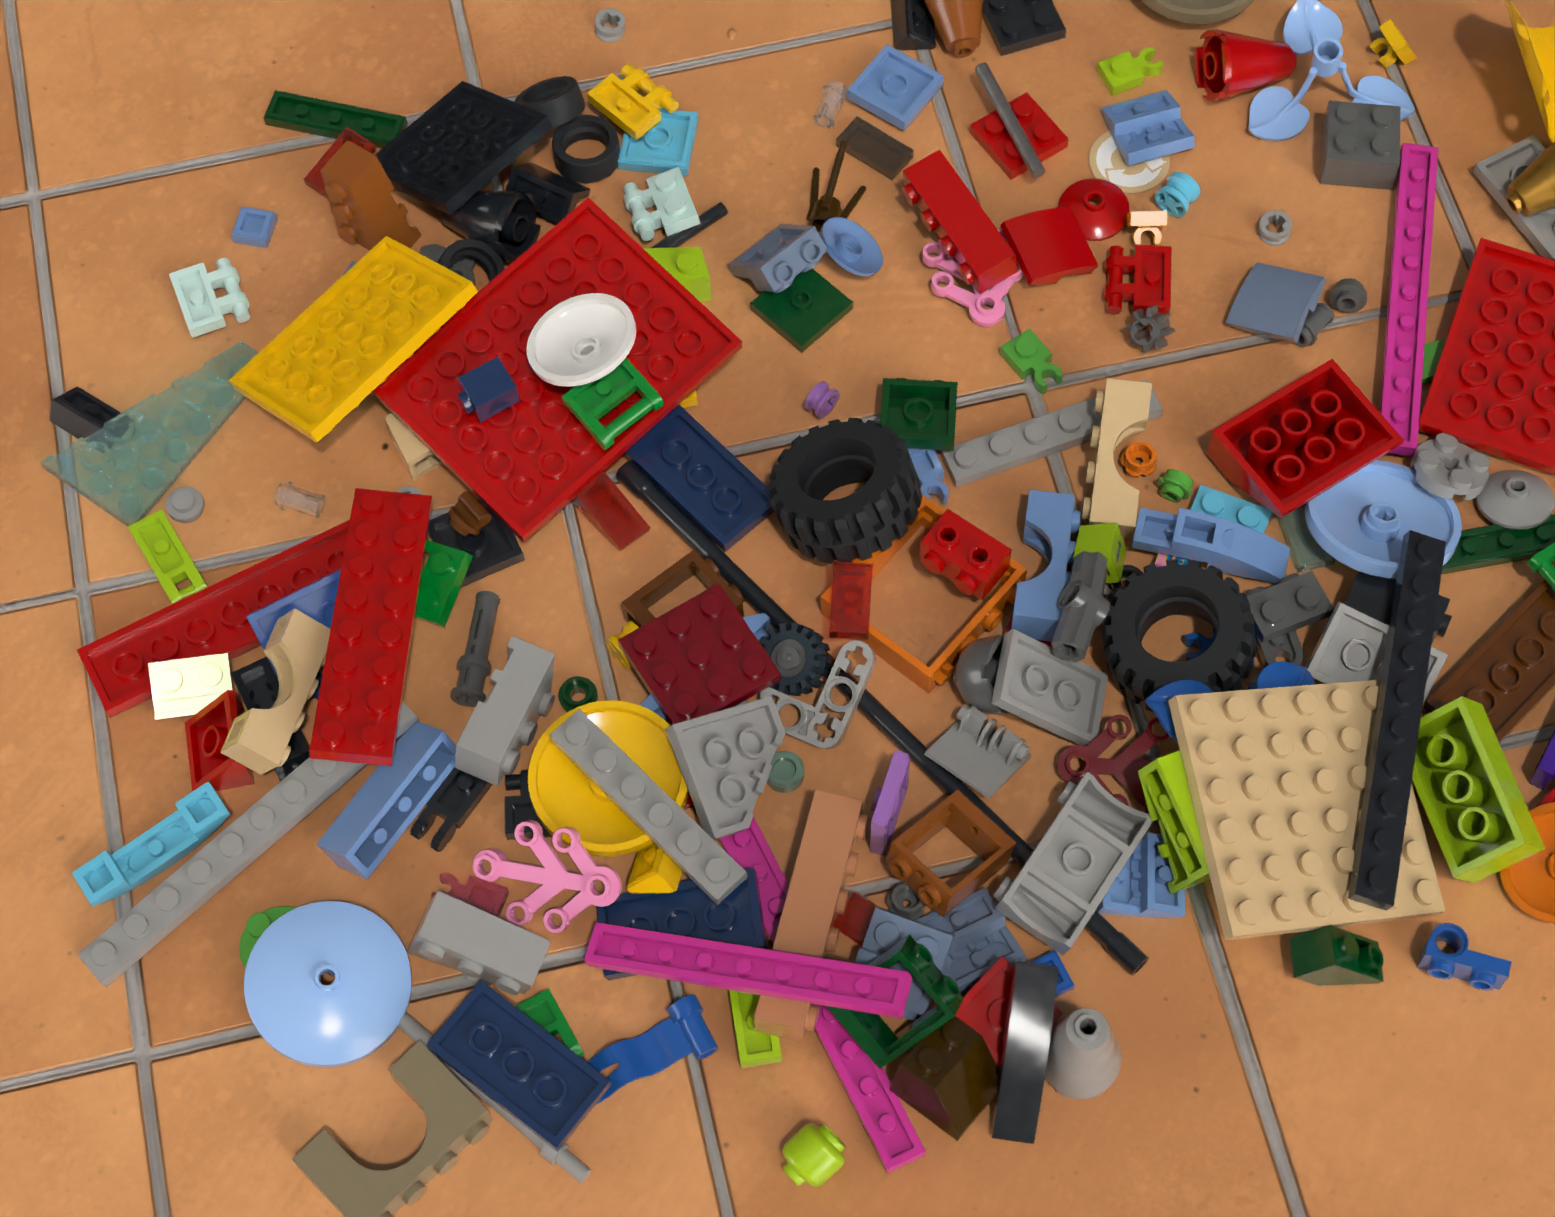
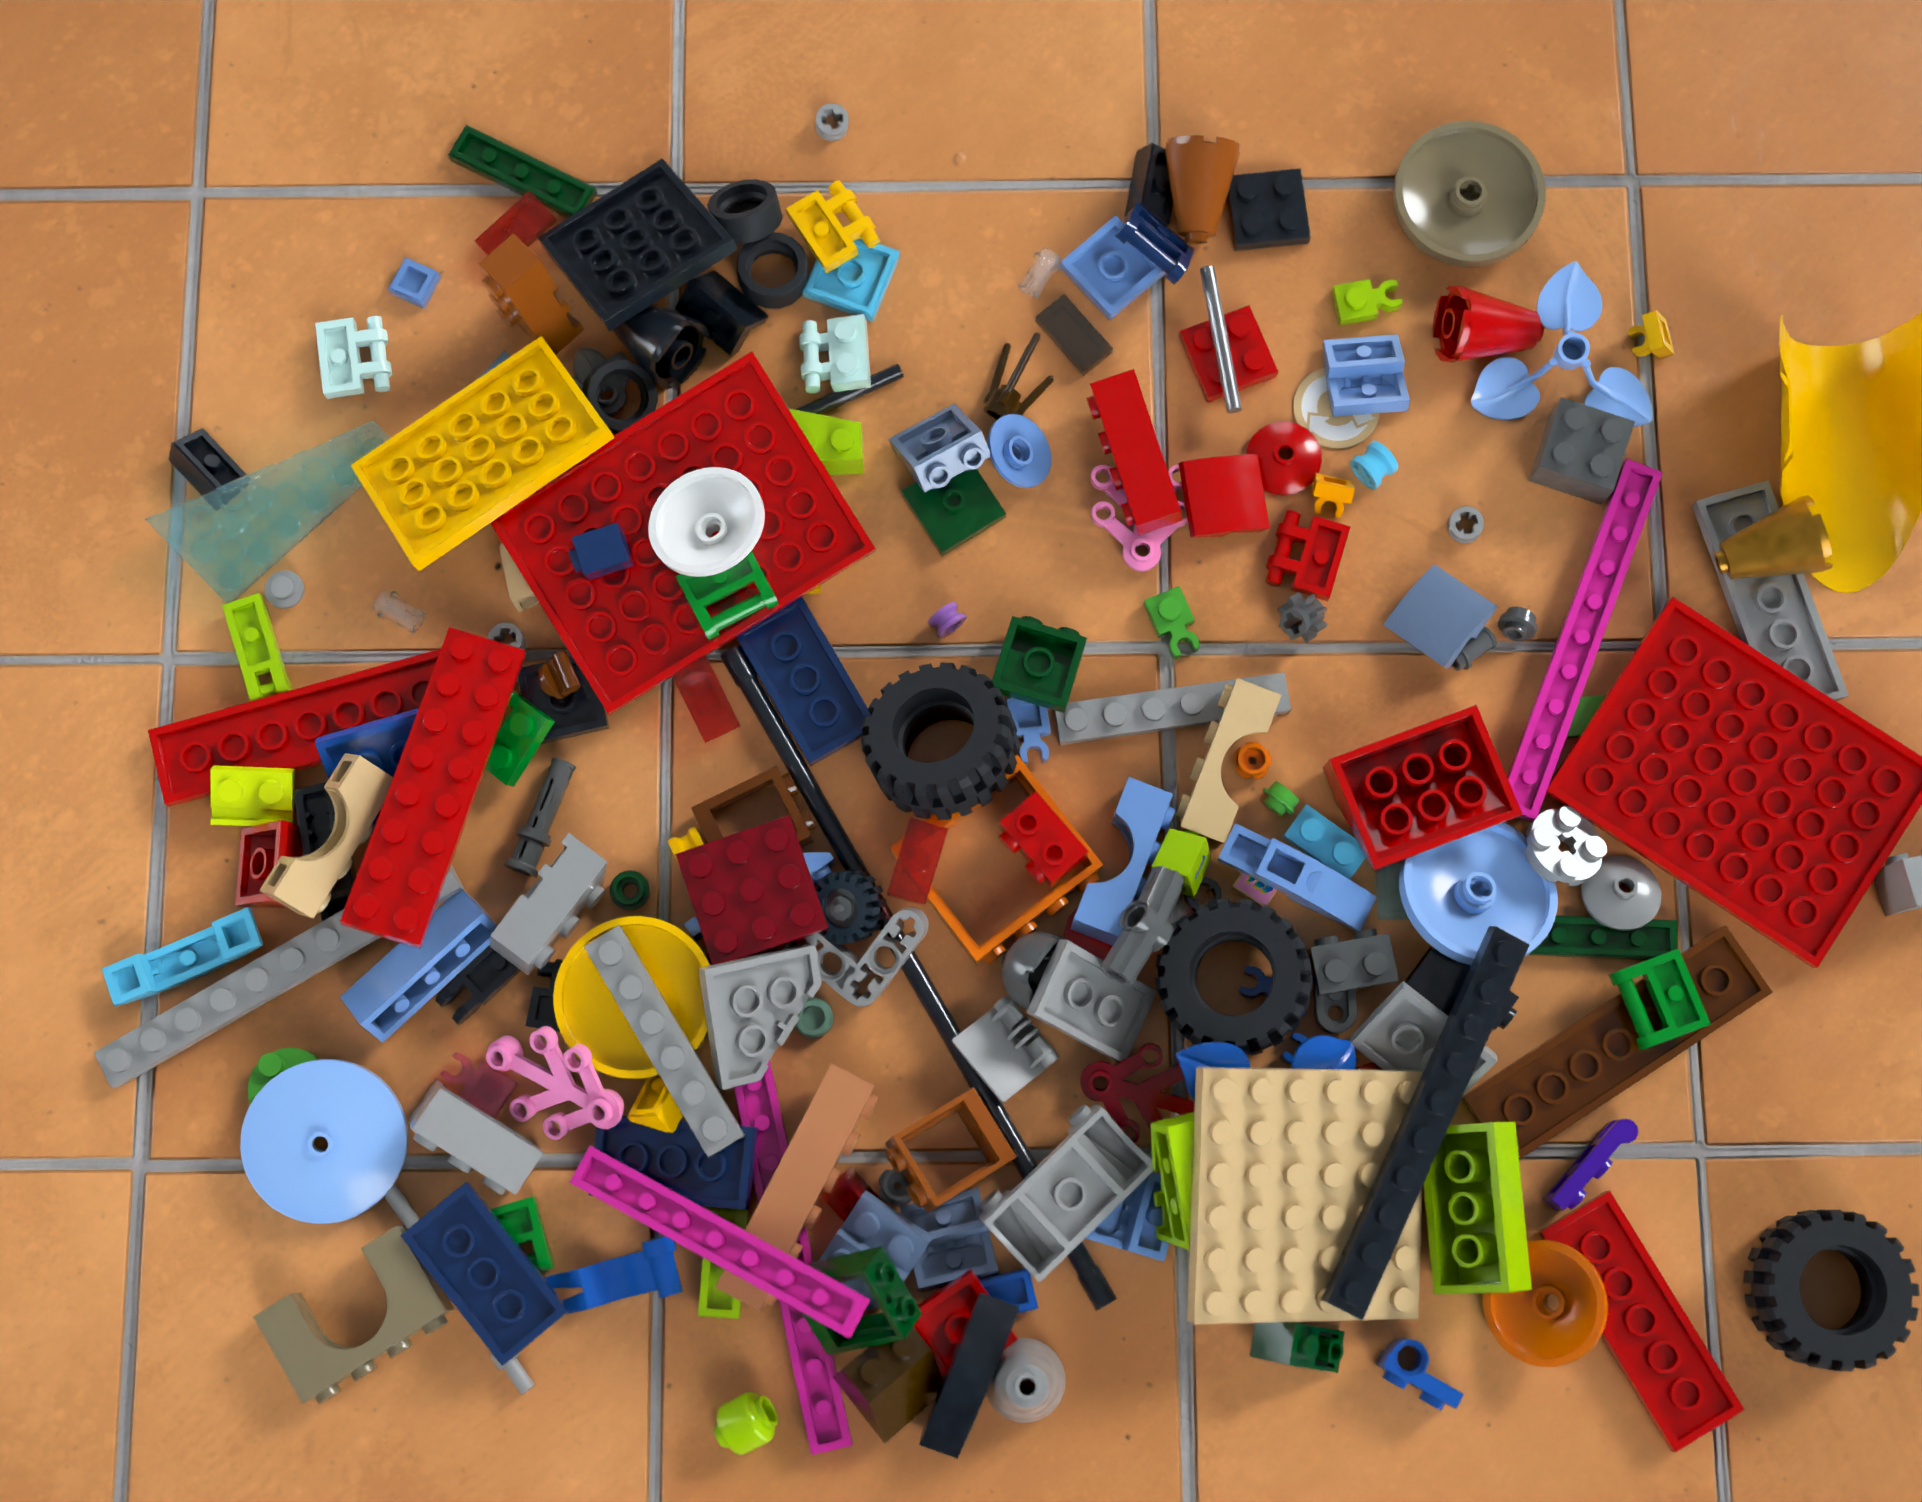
camera: 10 degrees right, 15 degrees up
medium lavender plate [870,750,910,856] -> none
none -> dark blue plate [1115,202,1195,284]

